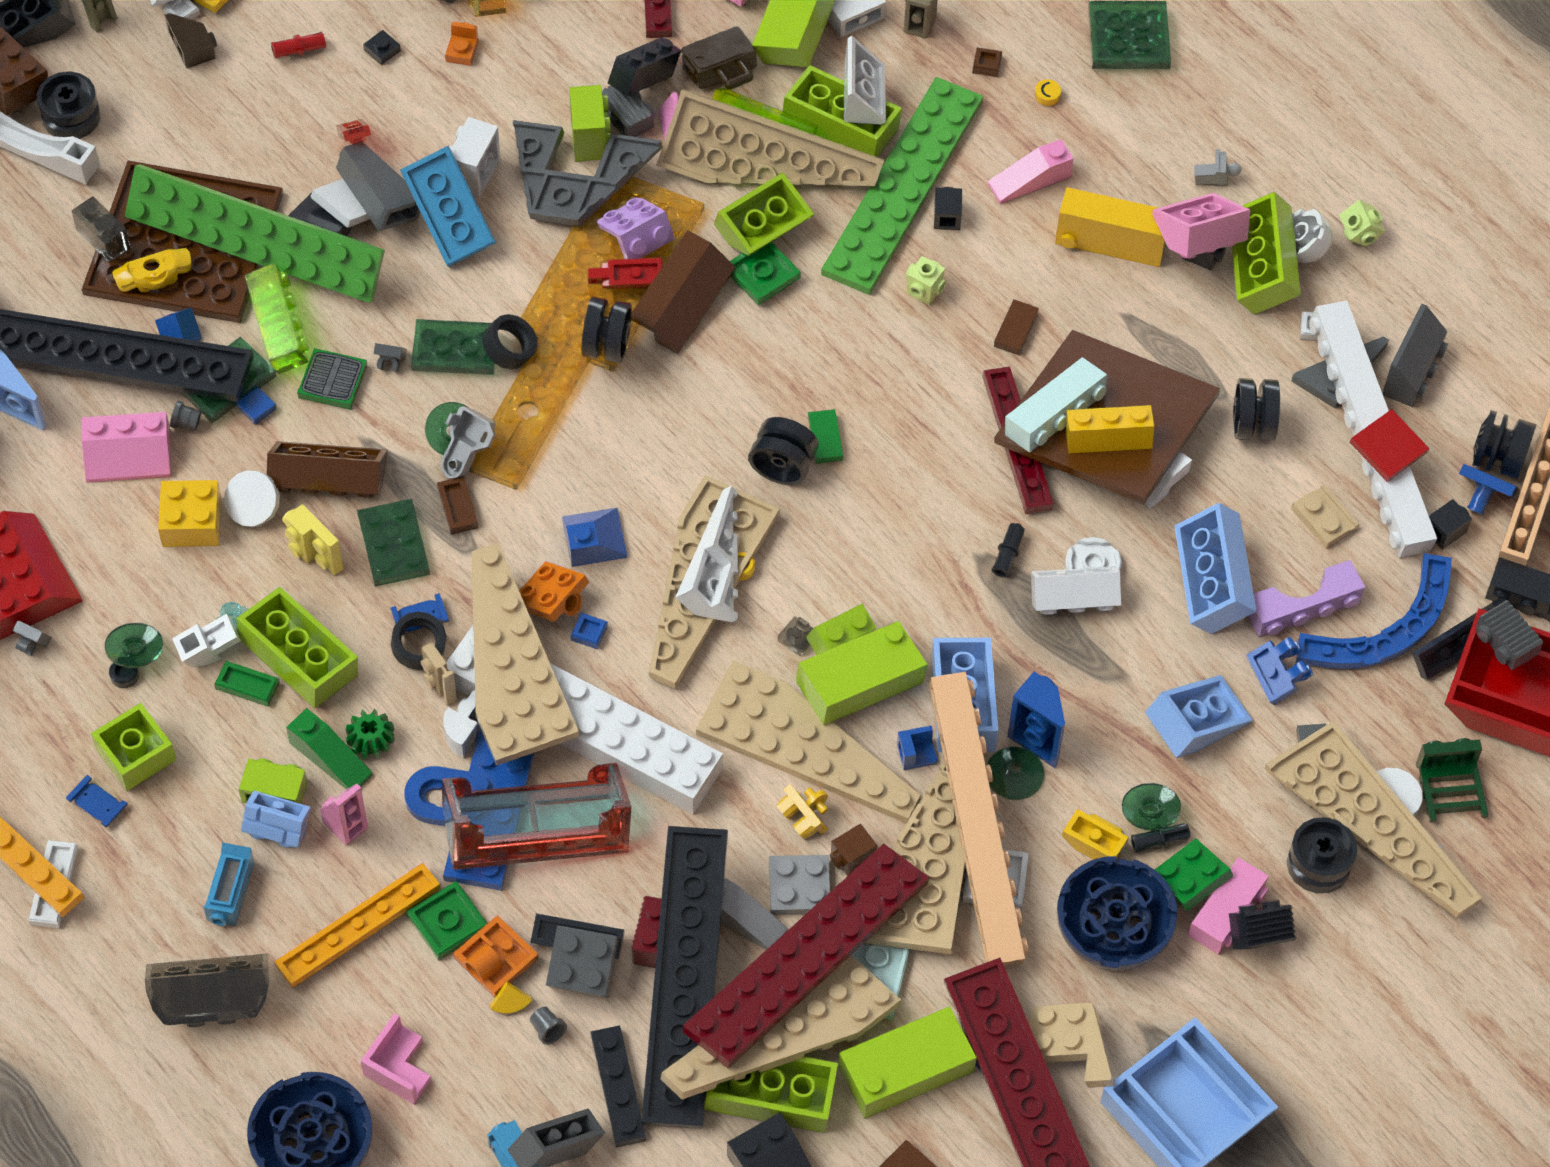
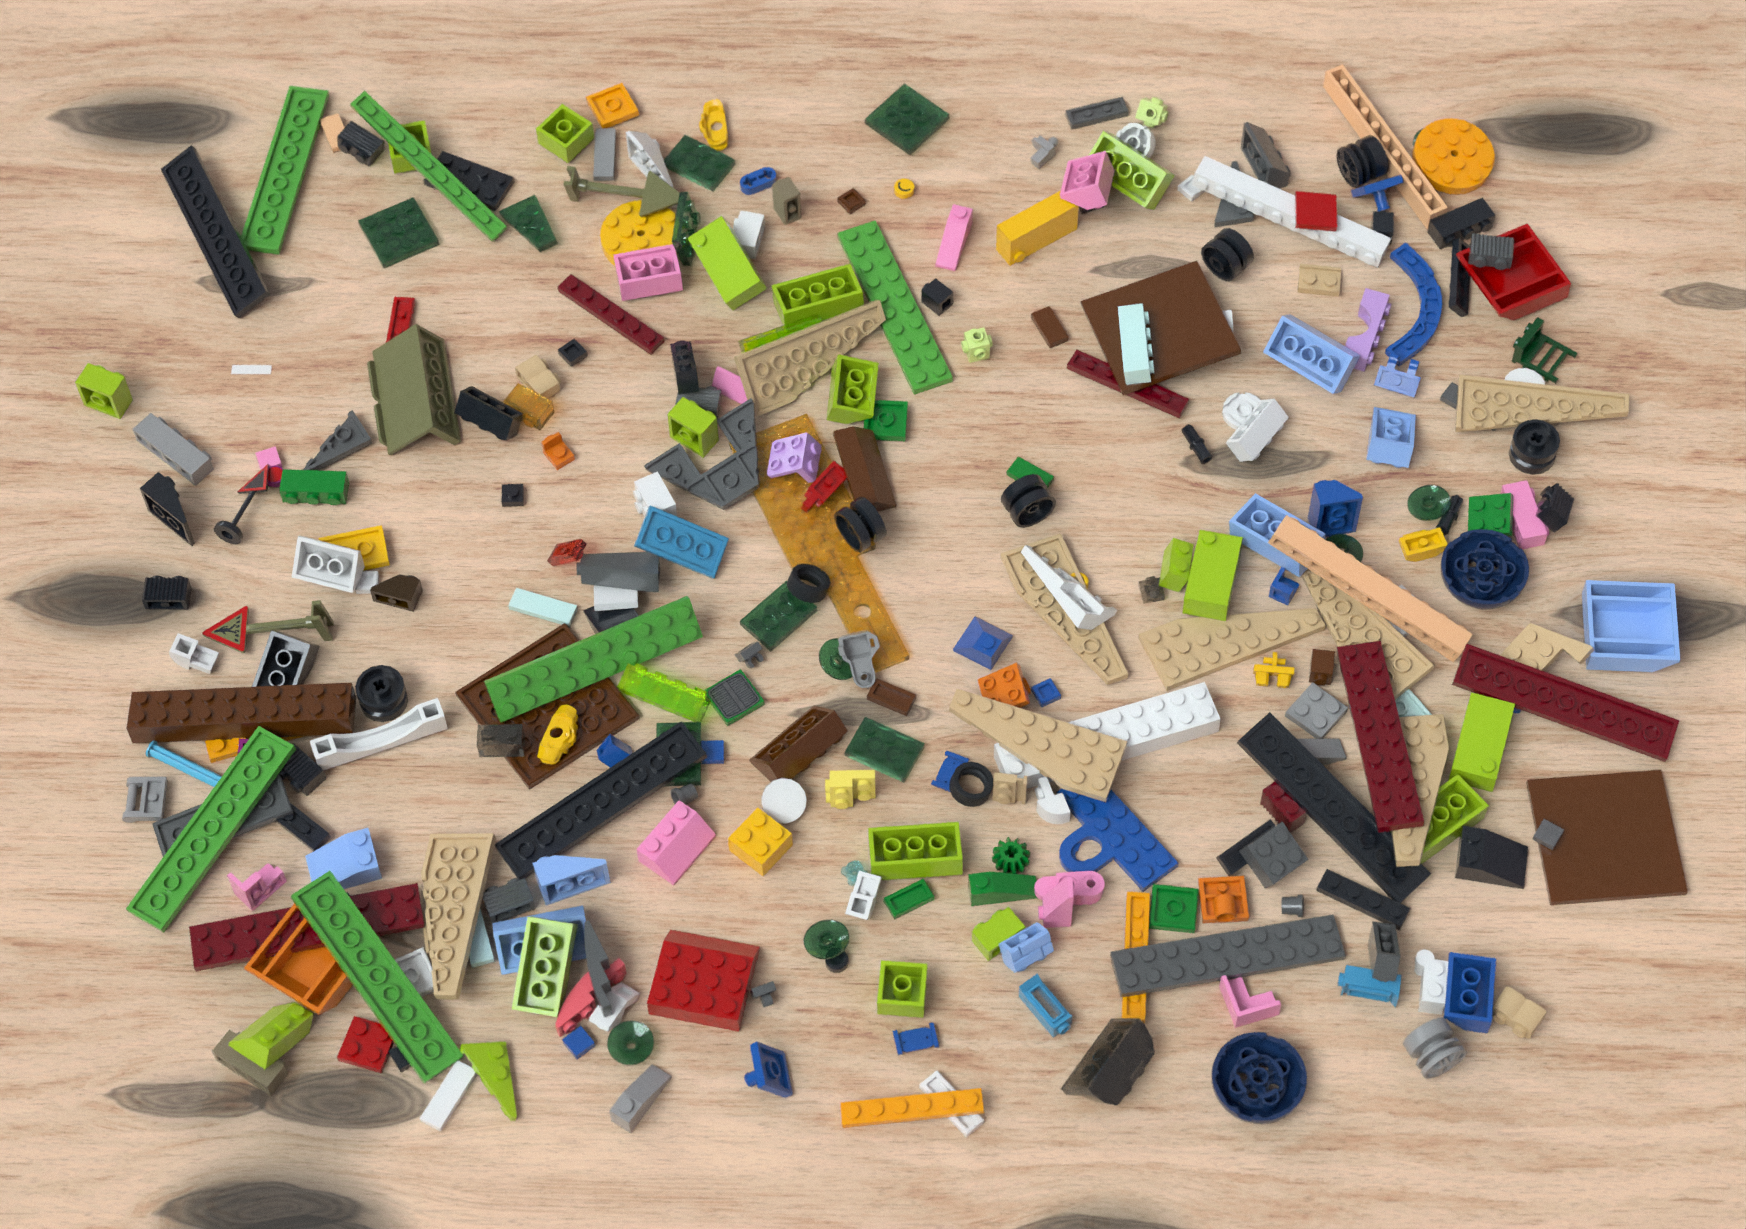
camera: 45 degrees left, 0 degrees up
red pin [271,31,326,59] -> none
windscreen [442,763,632,870] -> none
yellow tile [489,981,532,1013] -> none
dark brown piece [681,26,757,90] -> none
white slope [844,36,886,124] -> none
yellow brick [1066,405,1154,453] -> none
none -> light aqua tile [508,588,577,627]
none -> bright pink piece [1034,871,1105,905]
none -> dark grey tile [1065,97,1129,130]
none -> dark grey plate [1110,914,1346,997]

